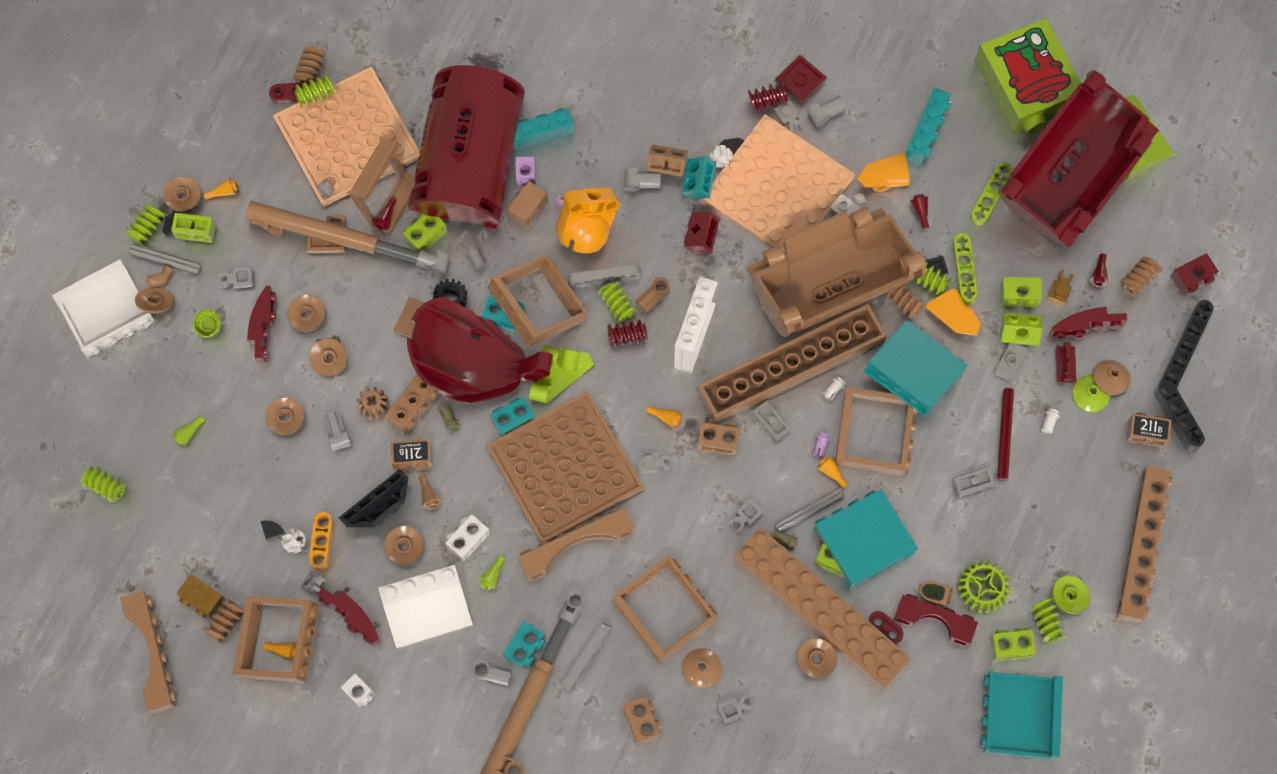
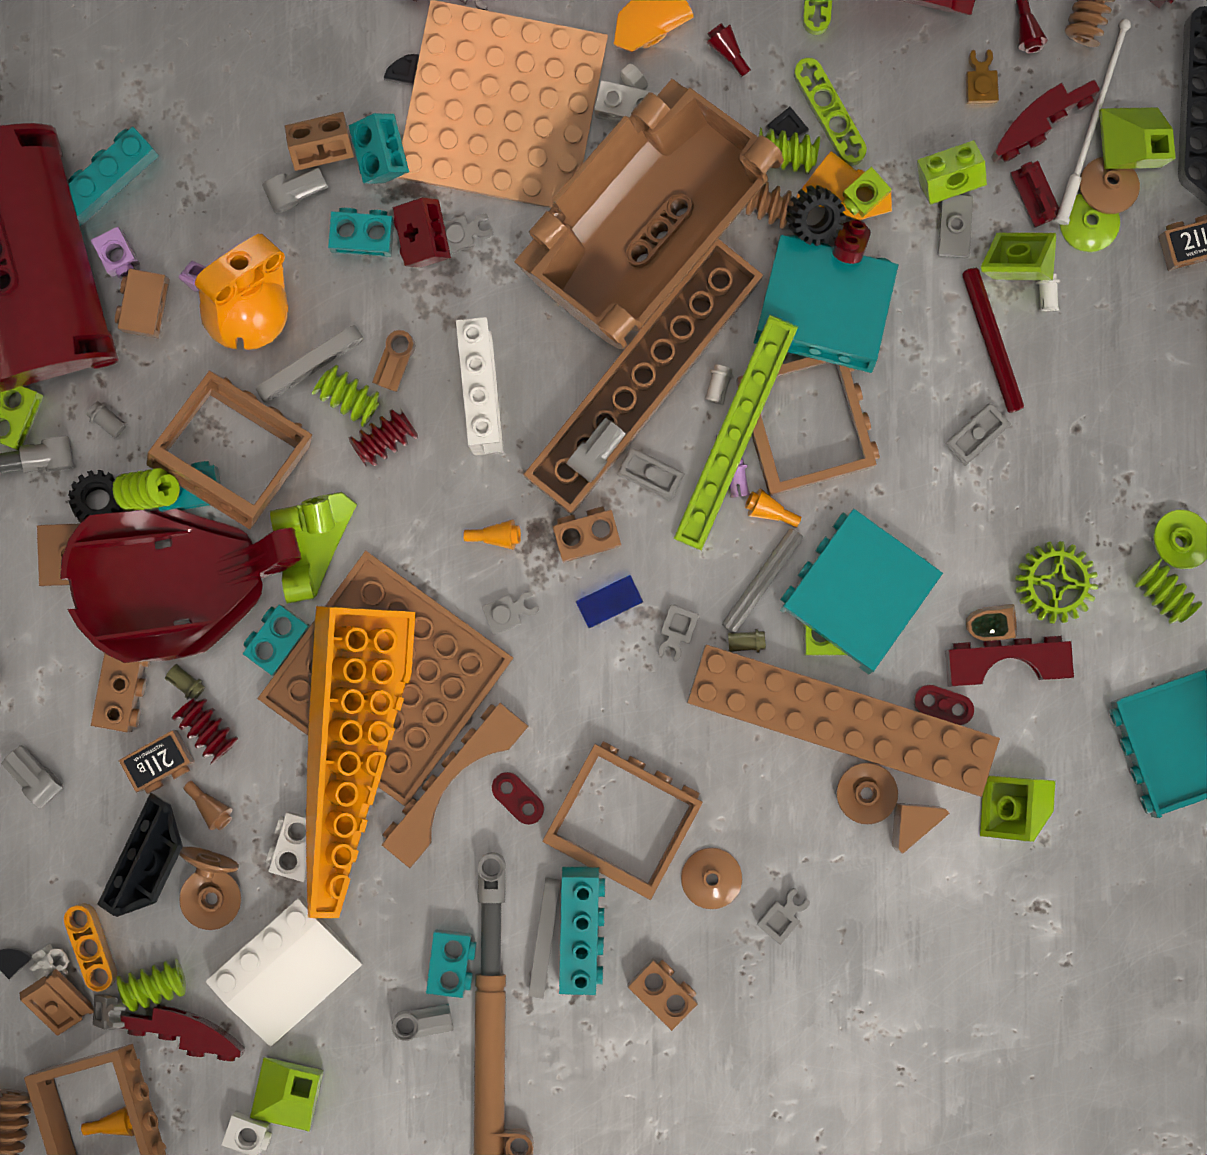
camera: 25 degrees left, 15 degrees up
medium nougat gear [356,386,389,420] -> none
lime cone [478,555,505,590] -> none
white gear [709,145,733,168] -> none
lime brick [990,628,1036,661] -> none
lime brick [1000,277,1042,308] -> none
none -> medium nougat plate [19,969,94,1036]
none -> lime piece [112,468,180,511]
none -> lime piece [116,958,186,1012]
none -> dark red piece [171,697,238,765]
none -> medium nougat dish [179,847,239,878]
none -> lime slope [250,1057,324,1132]
none -> light orange wedge [306,606,415,918]
none -> teal brick [328,207,394,257]
none -> dark red plate [492,772,544,825]
none -> teal brick [559,867,605,995]
none -> light grey piece [566,418,626,483]
none -> clear blue tile [576,575,643,629]
none -> lime tile [674,314,798,551]
none -> black tyre [786,185,846,246]
none -> dark red plate [832,220,871,264]
none -> lime brick [843,166,892,218]
none -> medium nougat slope [892,803,950,854]
none -> lime slope [980,775,1056,842]
none -> lime slope [981,233,1056,280]
none -> white piece [1054,19,1131,225]
none -> lime slope [1099,107,1176,169]

